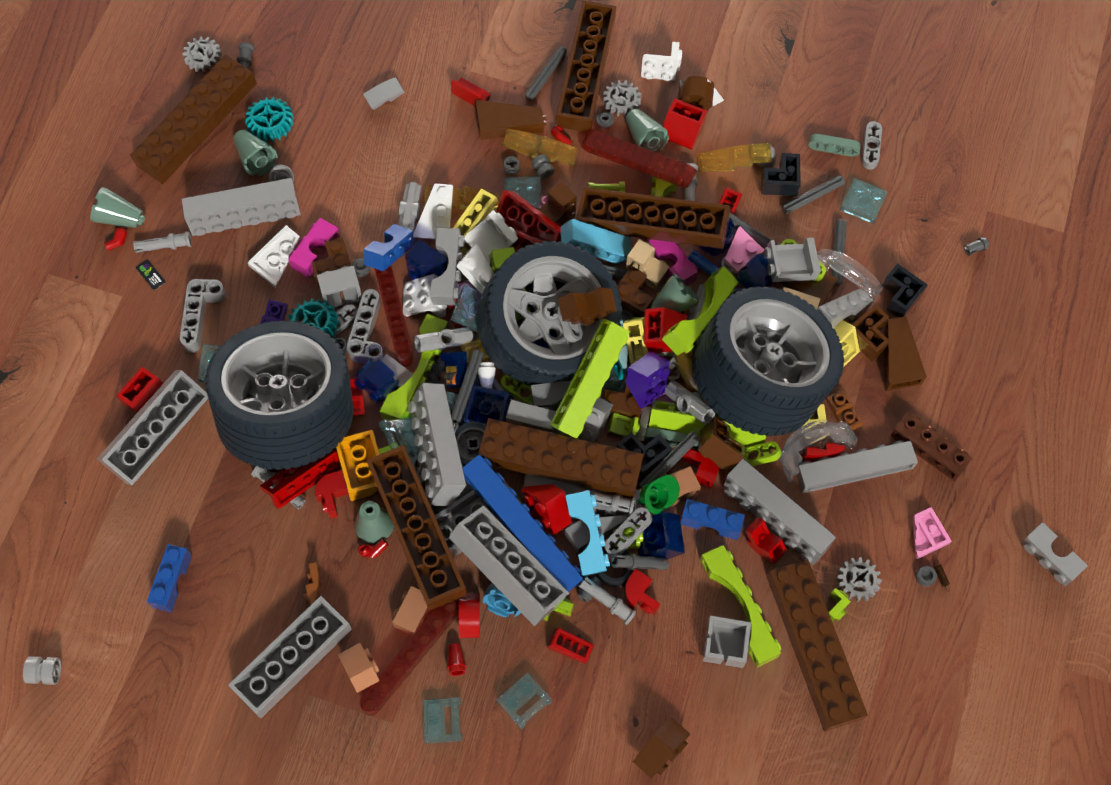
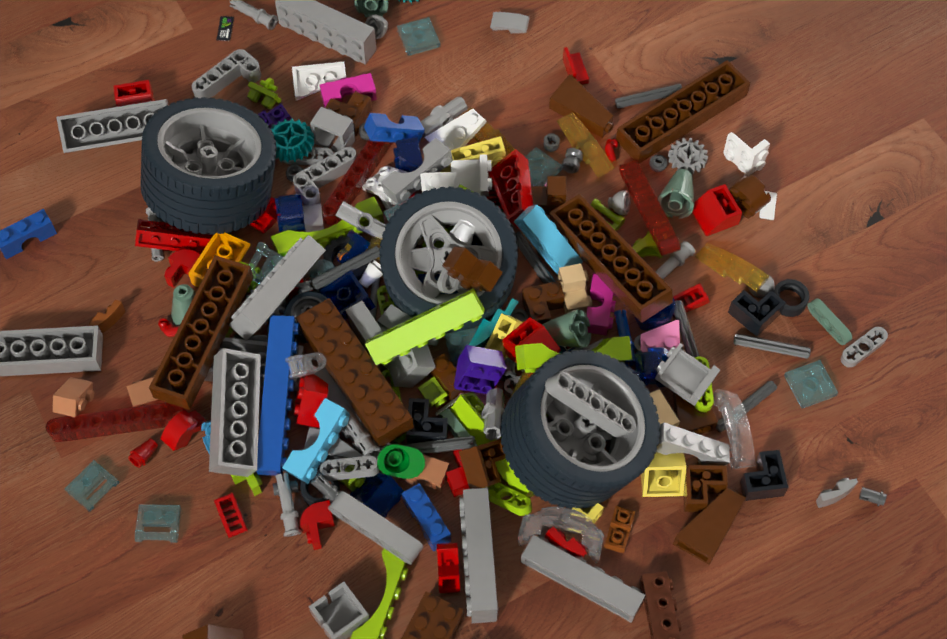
camera: 45 degrees right, 5 degrees down
none -> lime hips [247,78,282,110]
none -> clear piece [285,352,326,379]
none -> light grey beam [328,491,424,565]
none -> clear light blue plate [397,17,440,56]
none -> light grey beam [545,372,636,437]
none -> light grey brick [608,190,631,216]
none -> black tyre [773,279,809,317]
none -> light grey slope [816,478,858,508]

